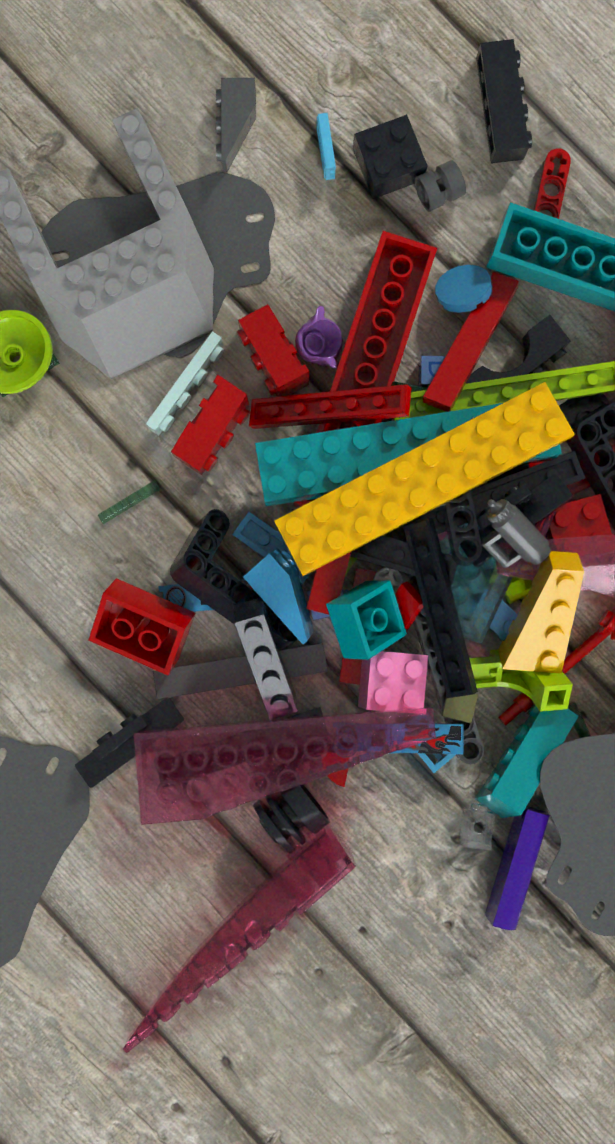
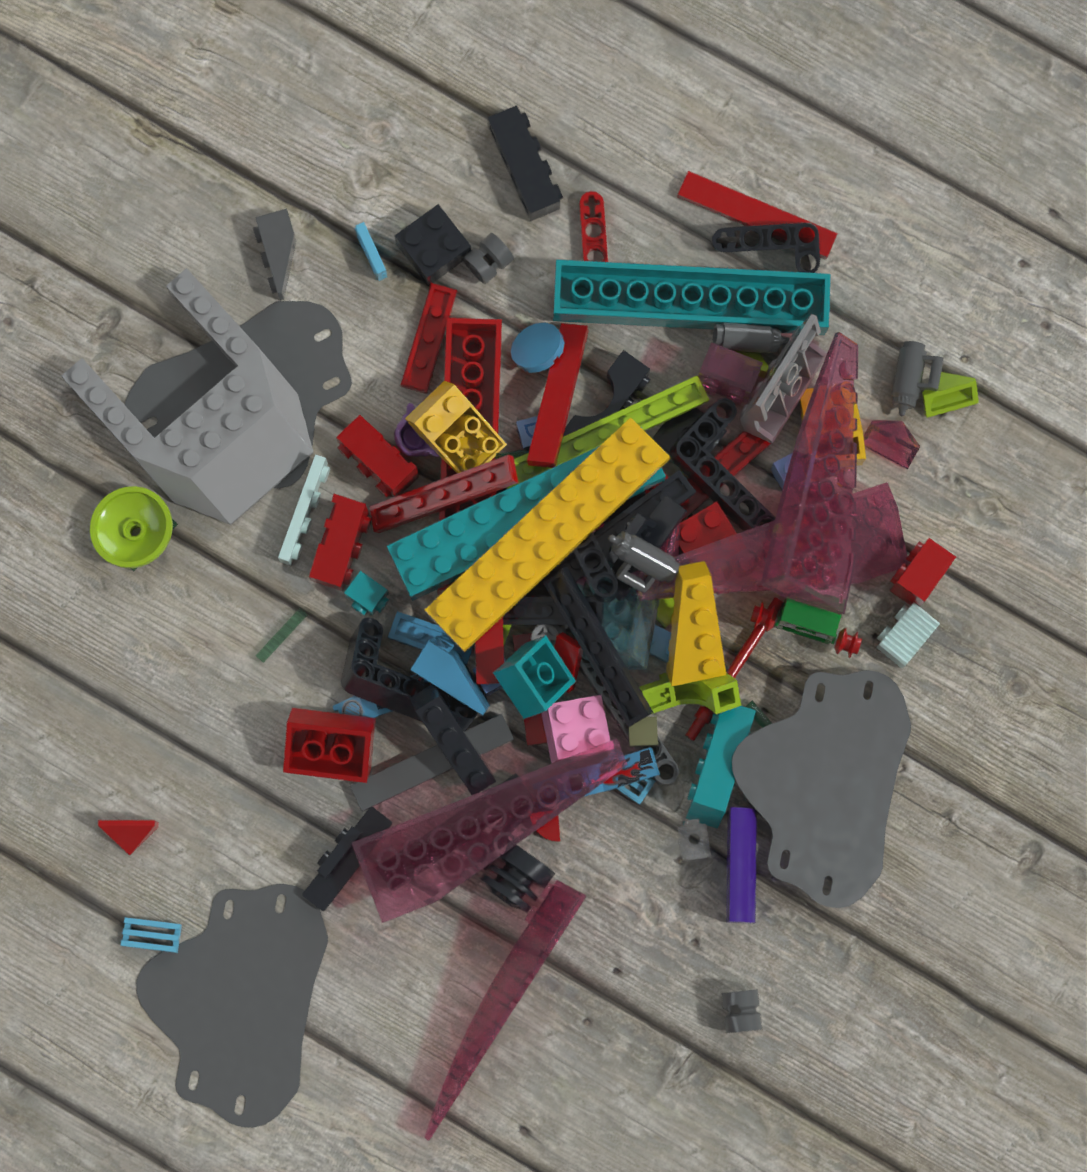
camera: 15 degrees left, 5 degrees down
none -> teal brick [344,570,390,616]
none -> red tile [401,283,457,394]
none -> yellow slope [405,381,507,473]
none -> dark grey wheel [721,989,762,1033]

